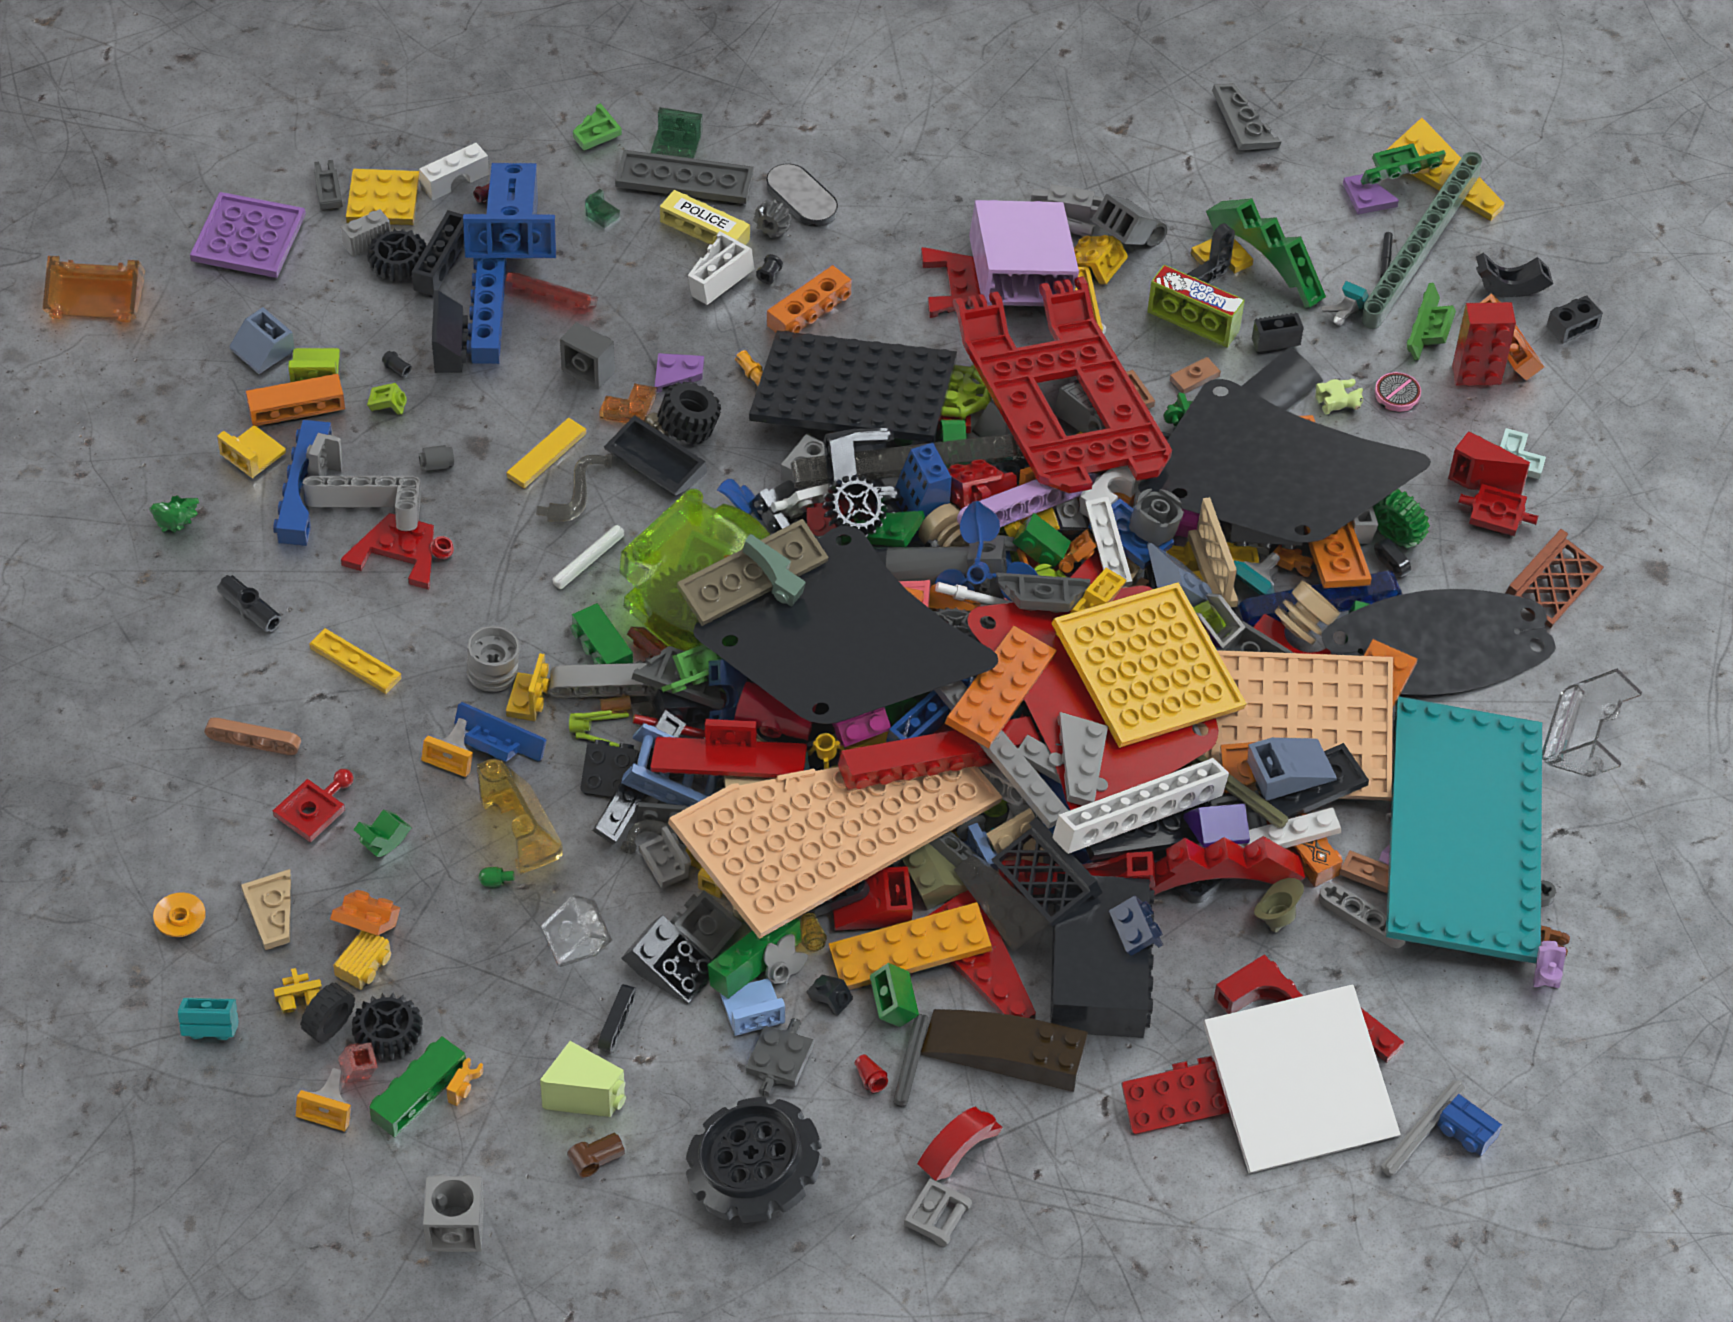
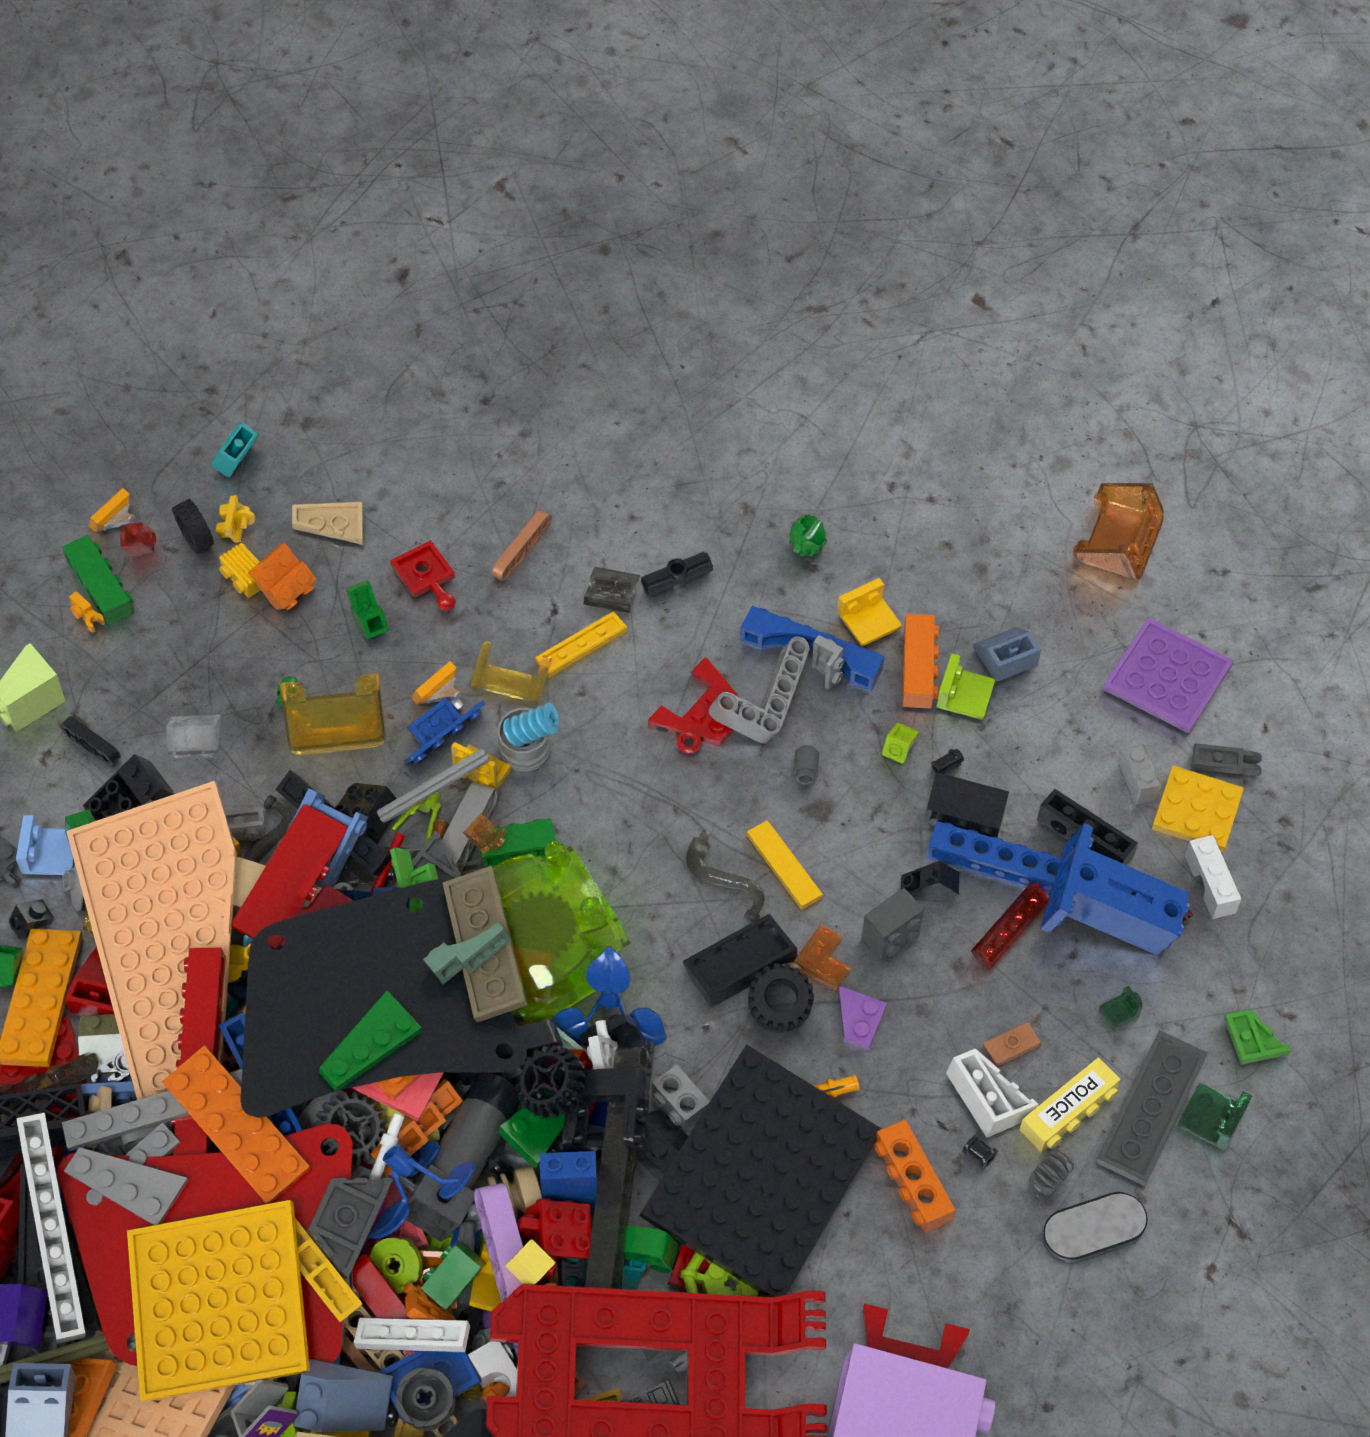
camera: 110 degrees right, 5 degrees up
light orange dish [153,892,206,937] -> none
black gear [351,993,423,1061] -> none
black gear [367,228,426,282] -> none
white axle [552,525,624,589] -> none
none -> green wing [319,990,422,1092]
none -> light grey axle [377,749,489,823]
none -> clear orange bracket [463,813,507,854]
none -> clear yellow plate [469,641,552,704]
none -> medium azure piece [503,703,560,747]
none -> light yellow panel [505,1240,556,1285]
none -> clear smoke slope [583,567,640,613]
none -> black slope [901,861,960,902]
none -> nougat plate [982,1022,1041,1067]

